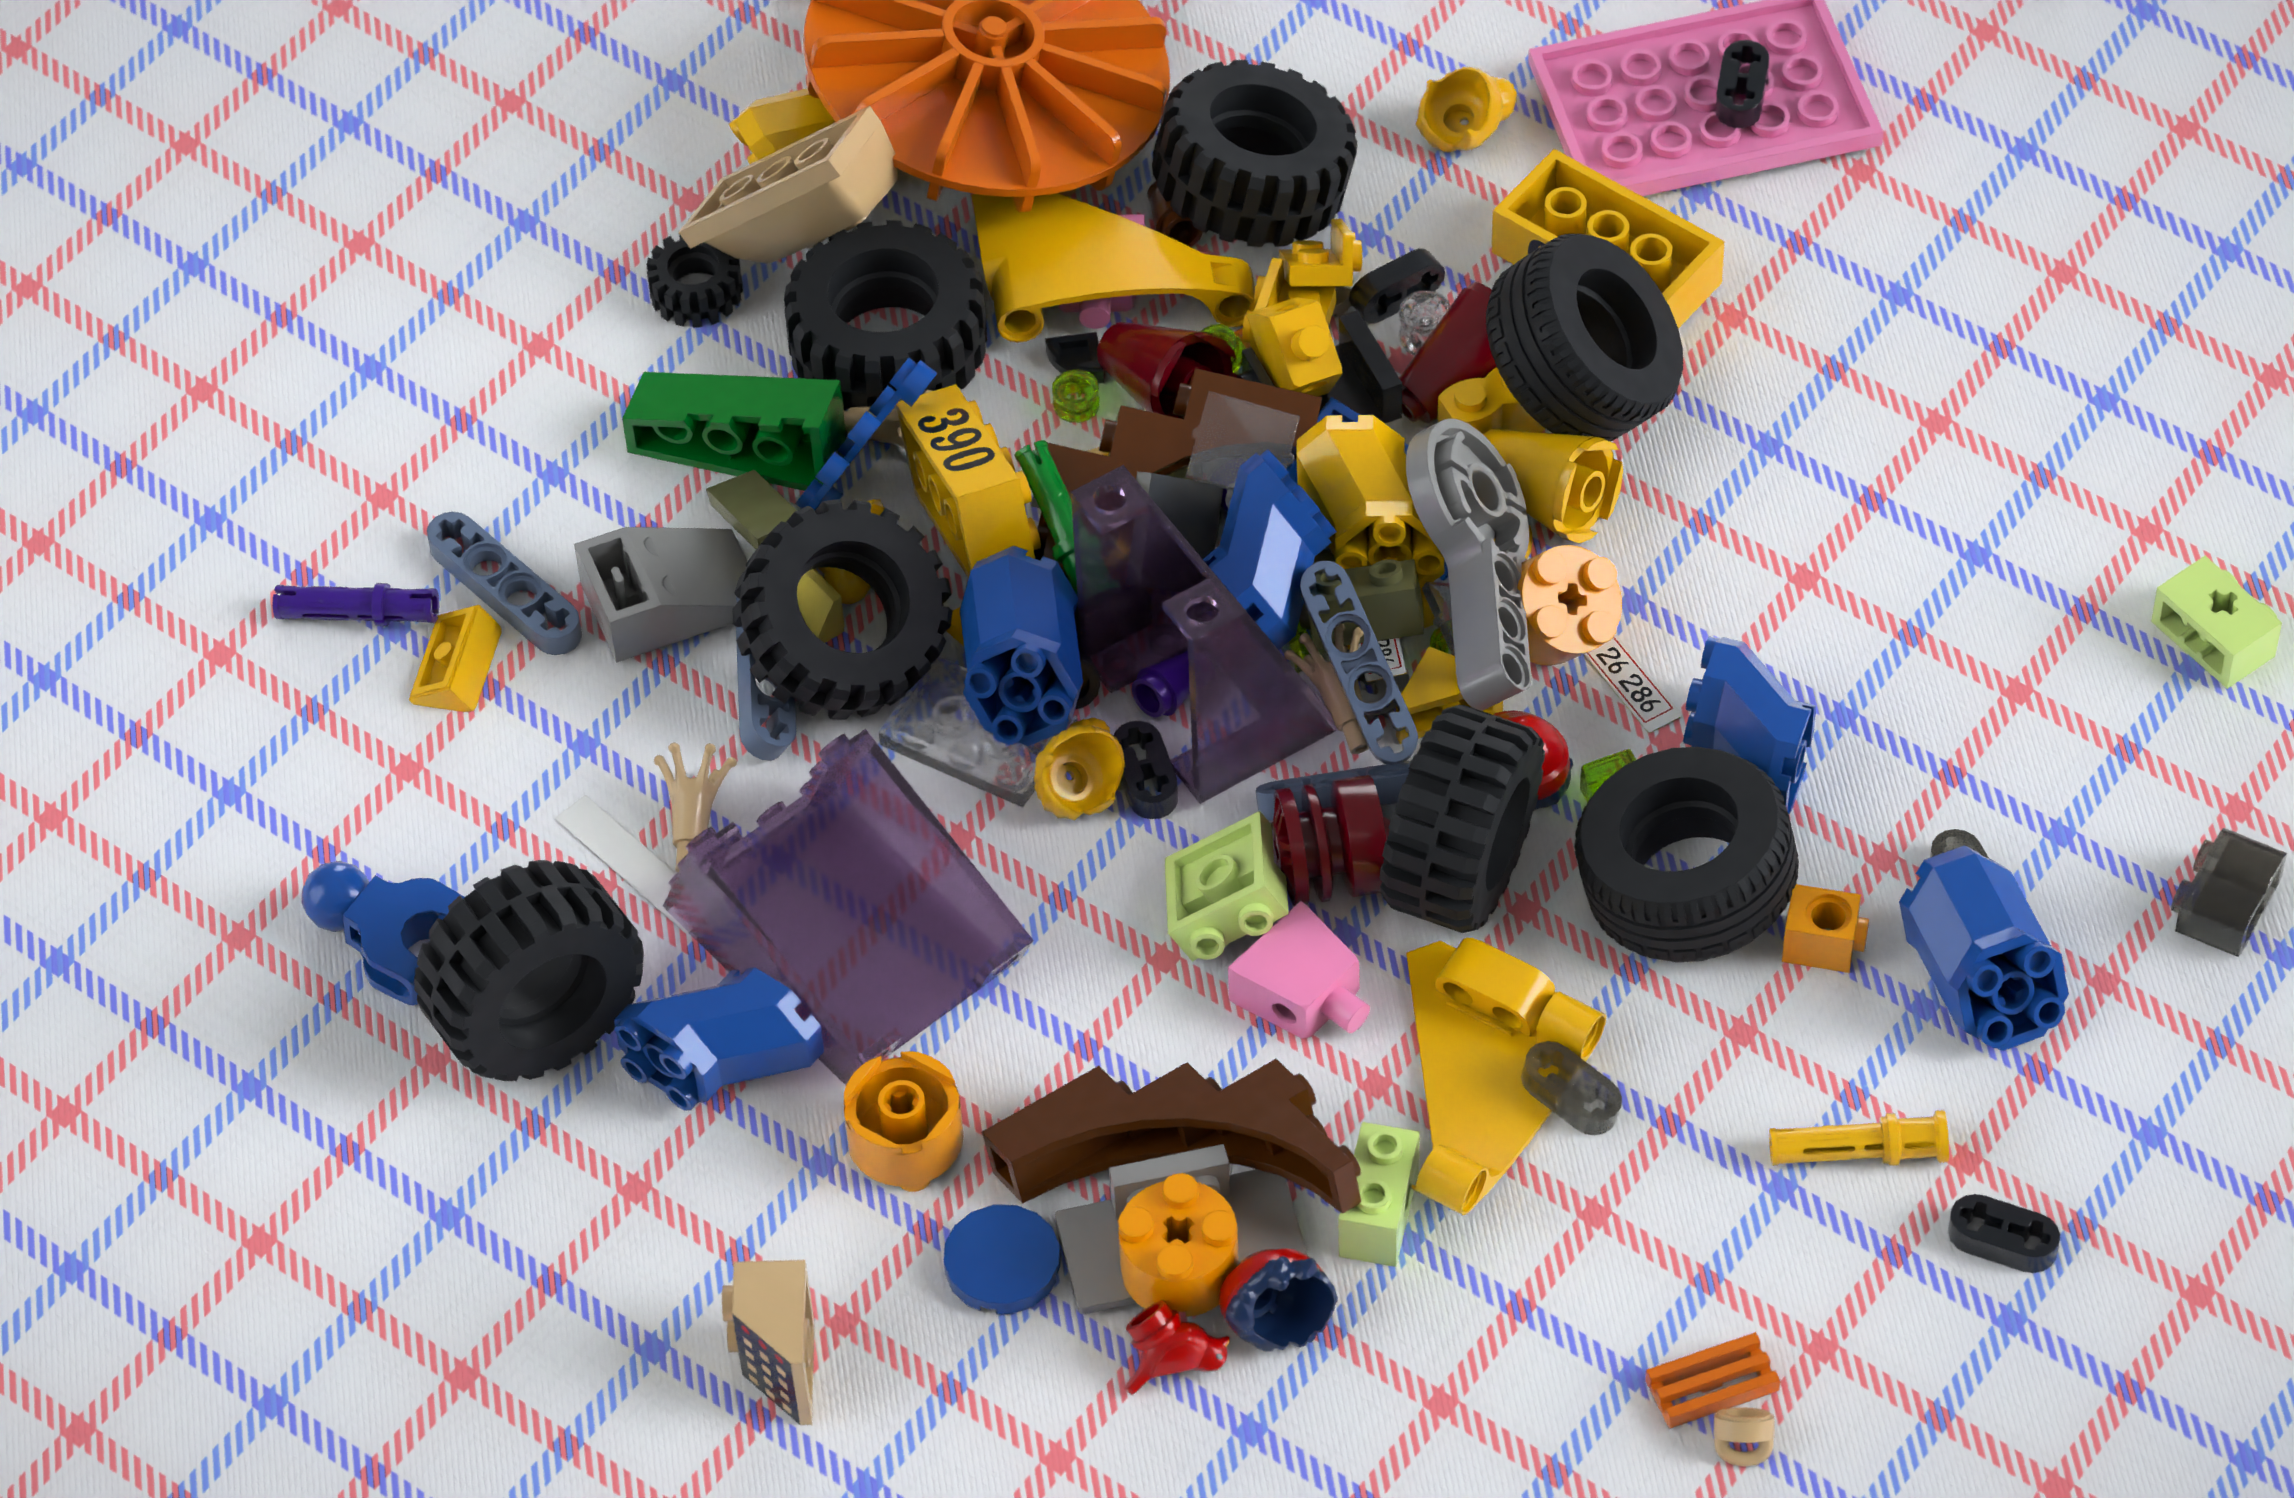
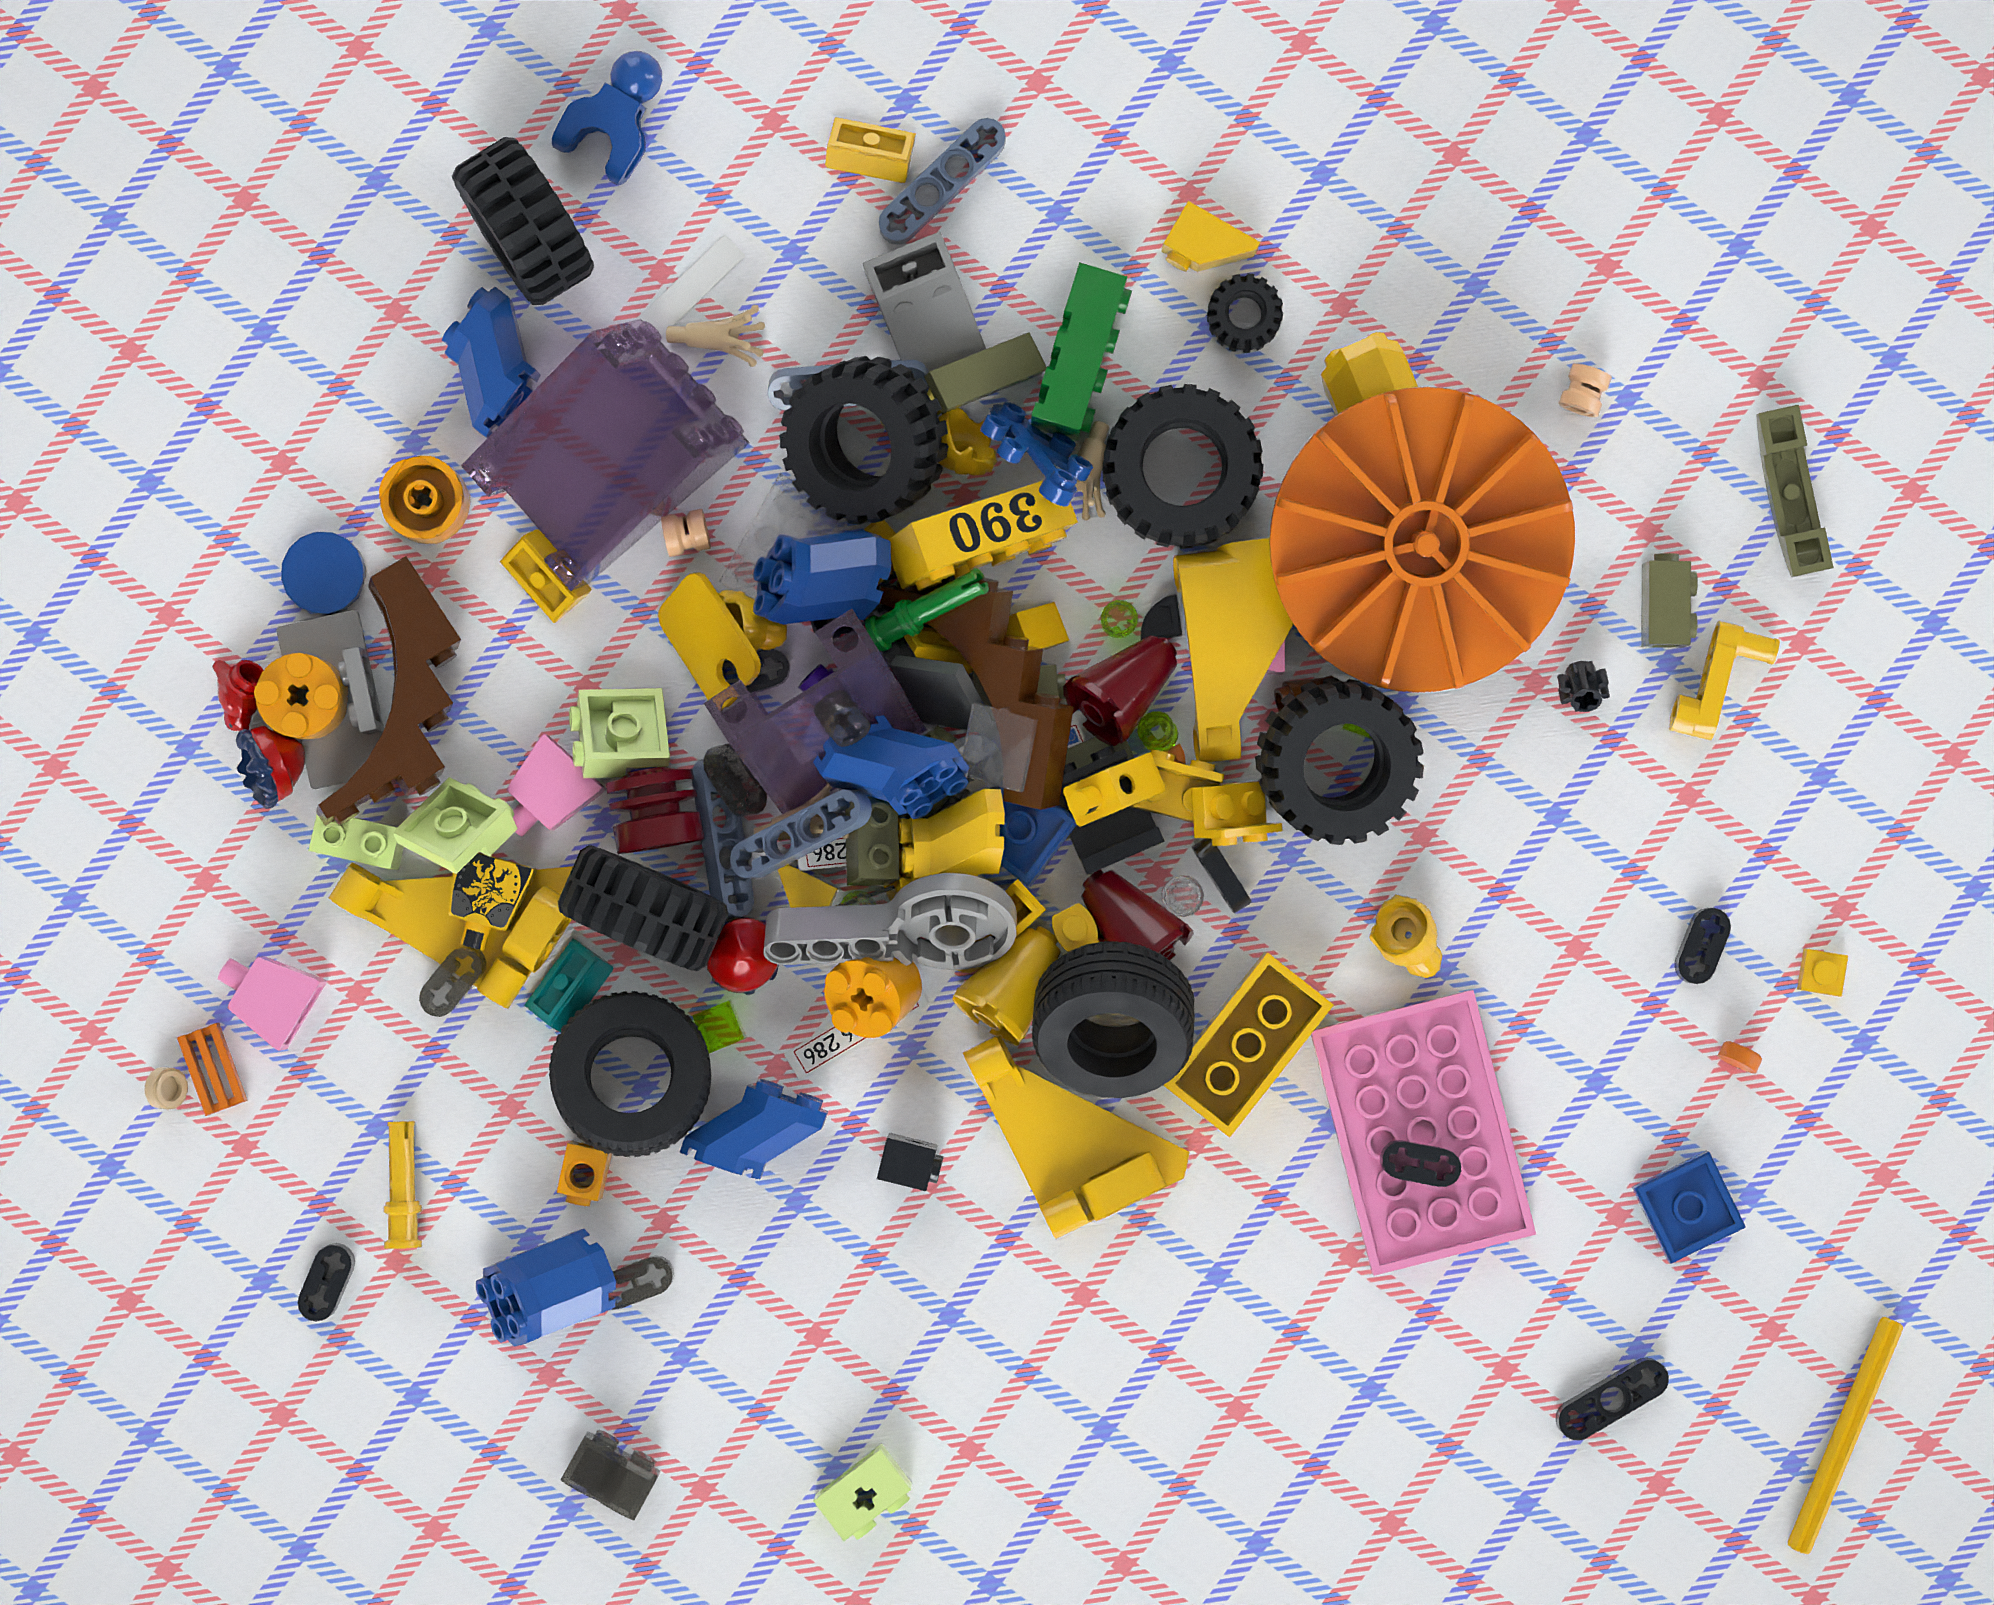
camera: 90 degrees right, 35 degrees up
dark purple pin [272,583,439,626] -> none
tan windscreen [678,106,898,264] -> none
tan slope [722,1260,815,1425] -> none
none -> bright pink torso [218,956,328,1051]
none -> yellowish green plate [393,777,518,874]
none -> torso [449,853,537,950]
none -> yellow slope [499,529,592,623]
none -> teal slope [524,938,614,1032]
none -> yellow piece [658,572,761,709]
none -> light nougat wheel [661,509,711,557]
none -> clear smoke beam [703,743,767,817]
none -> clear smoke beam [813,690,871,747]
none -> black brick [877,1133,944,1191]
none -> yellow panel [962,1034,1190,1239]
none -> yellow slope [1161,201,1261,272]

